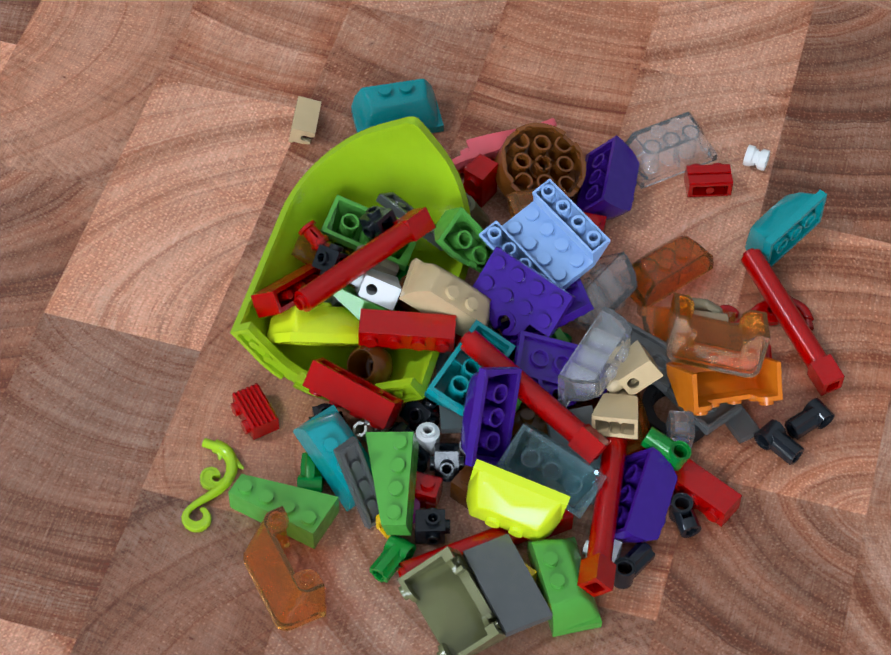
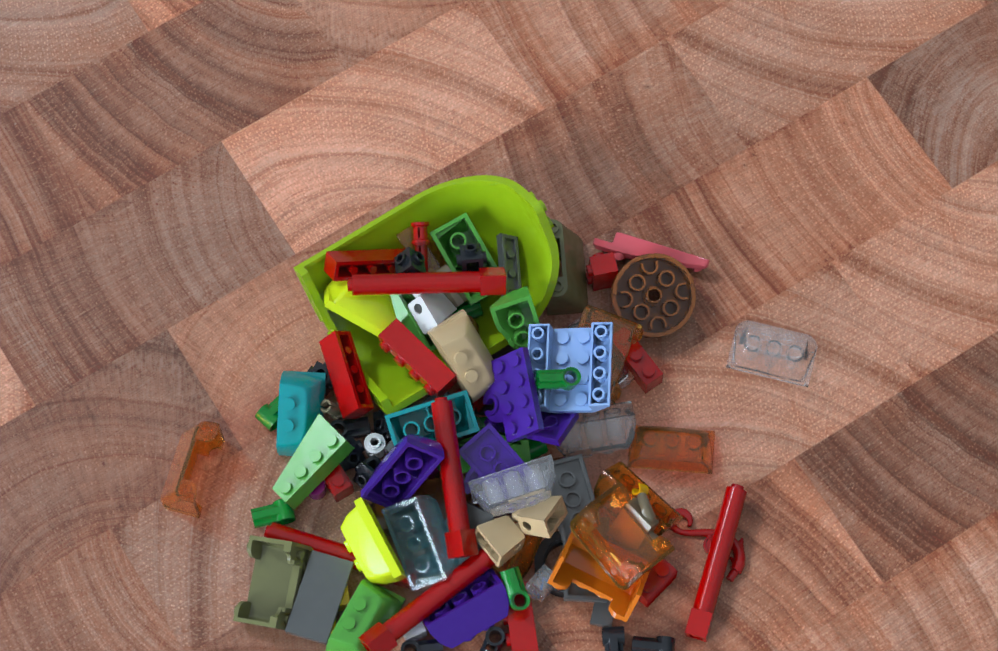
camera: 45 degrees right, 15 degrees up
lime plant [181,438,244,533] -> none
bright green wedge [228,474,339,549] -> none
red brick [230,383,279,440] -> none
tan hinge [288,96,321,144] -> none
dark grey tile [333,436,379,529] -> none
reddish brown helmet [347,345,393,385] -> none
teal windscreen [351,79,444,133] -> none
black brick [415,508,450,545] -> none
dark purple windscreen [576,135,640,220] -> none
red brick [684,163,733,197] -> none
white wheel [743,144,770,171] -> none
teal windscreen [745,189,827,267] -> none
none -> green piece [536,367,581,391]

